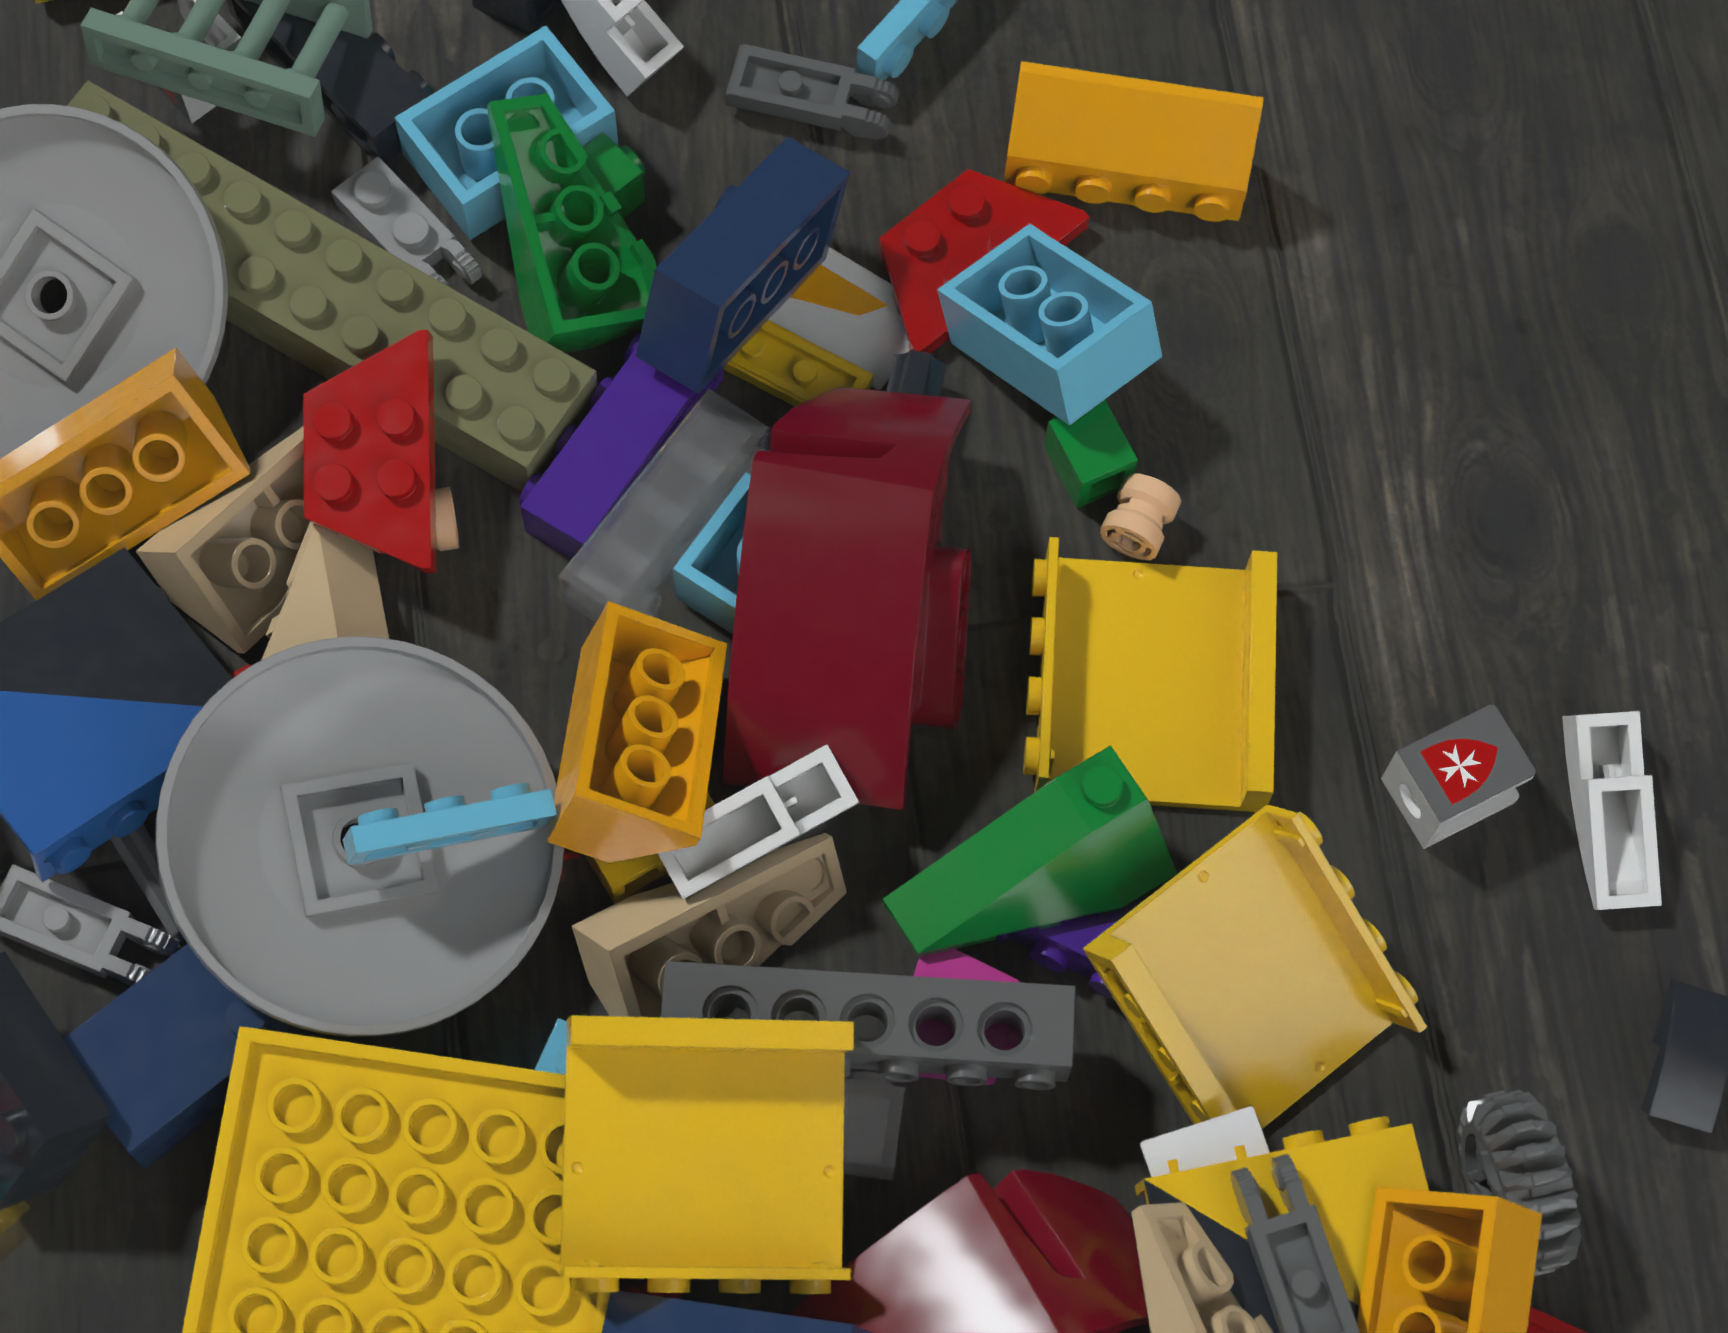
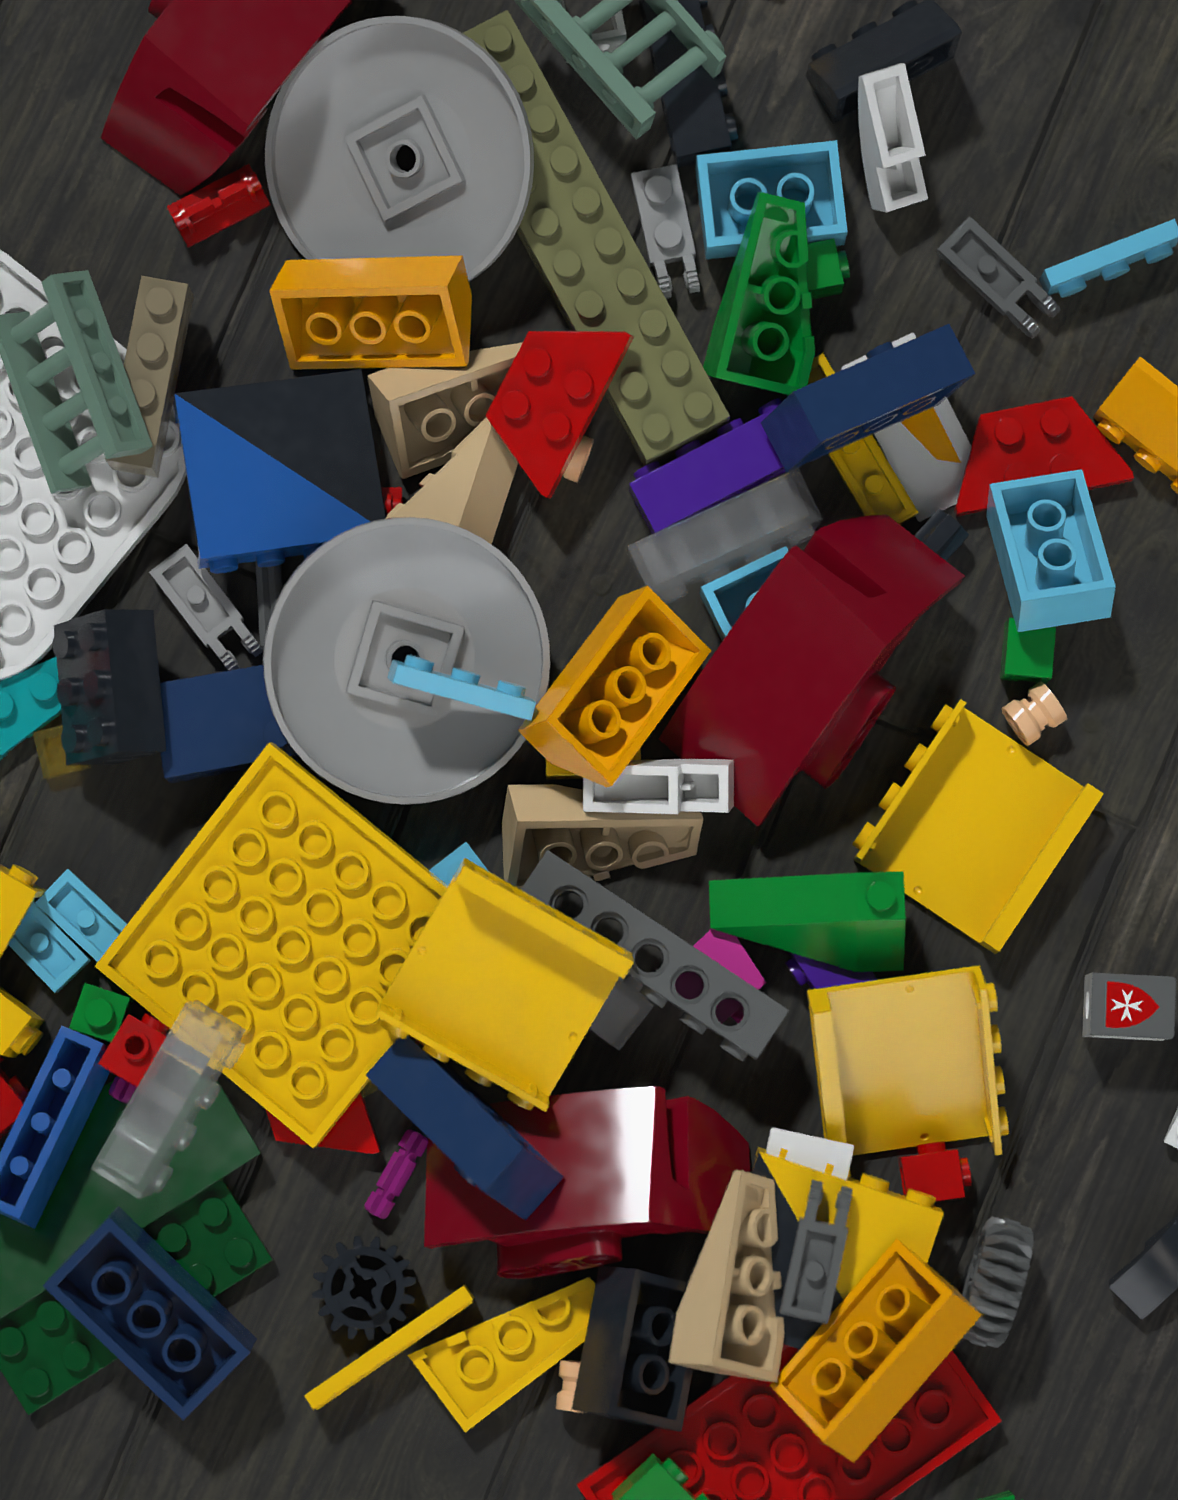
camera: 35 degrees right, 15 degrees up
none -> red brick [898,1141,971,1201]

